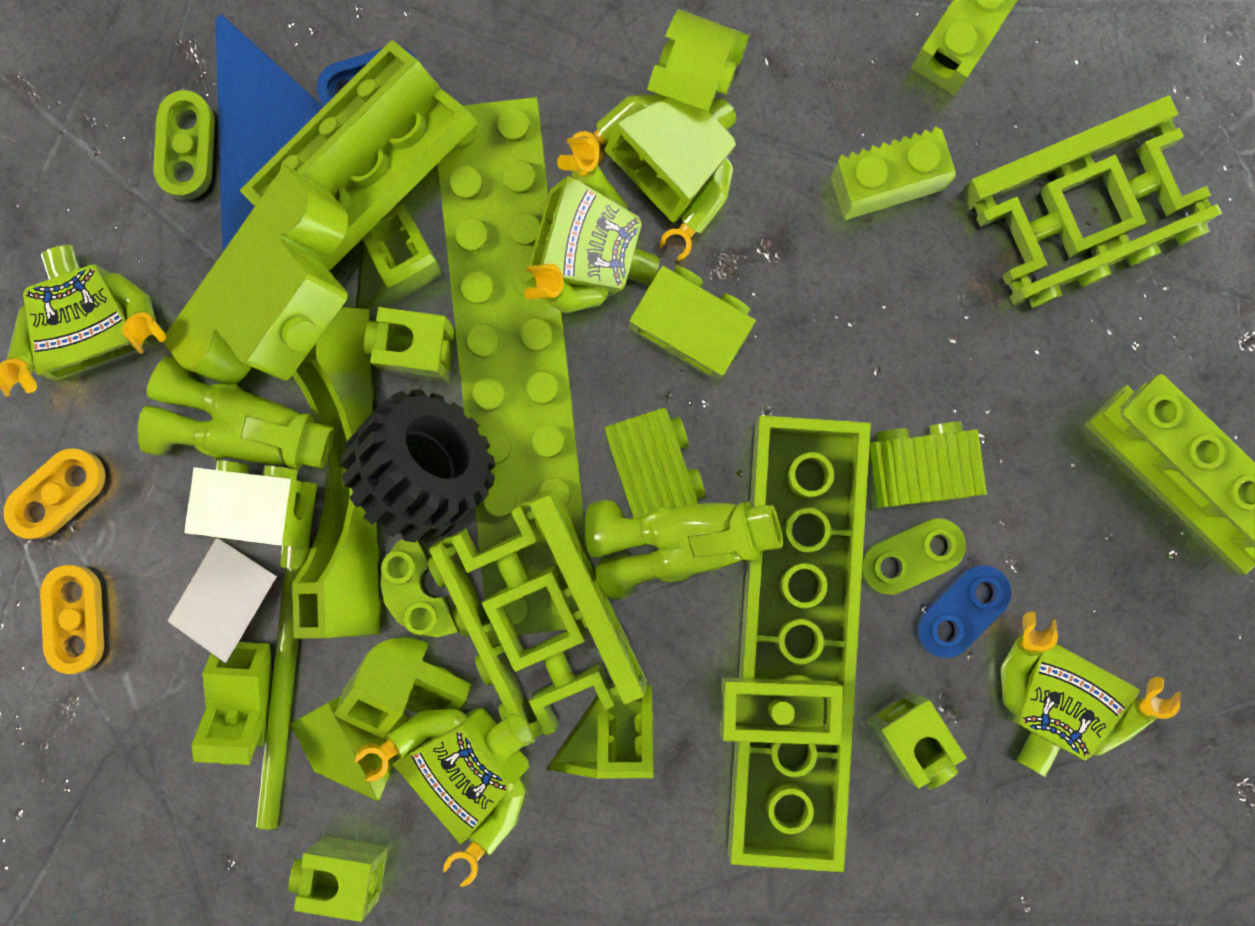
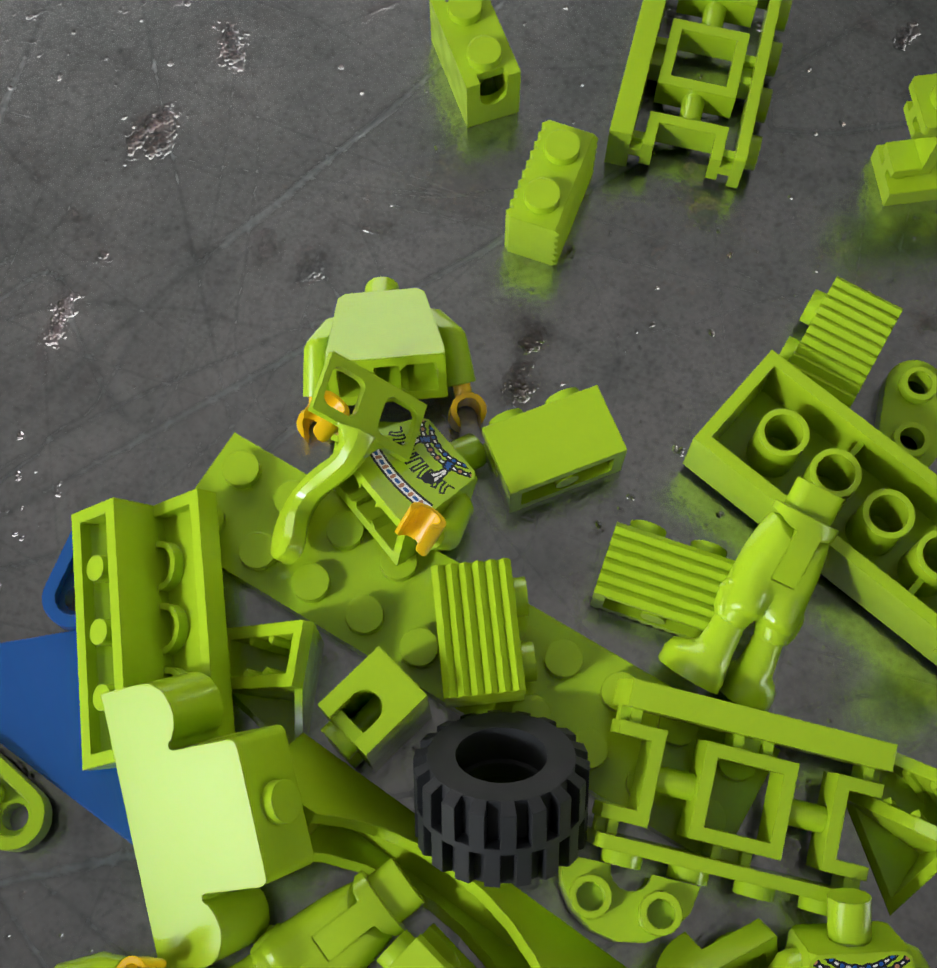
camera: 55 degrees left, 15 degrees down
lime cylinder [647,9,750,112] -> none
none -> lime piece [270,351,427,565]
none -> lime brick [431,558,537,708]

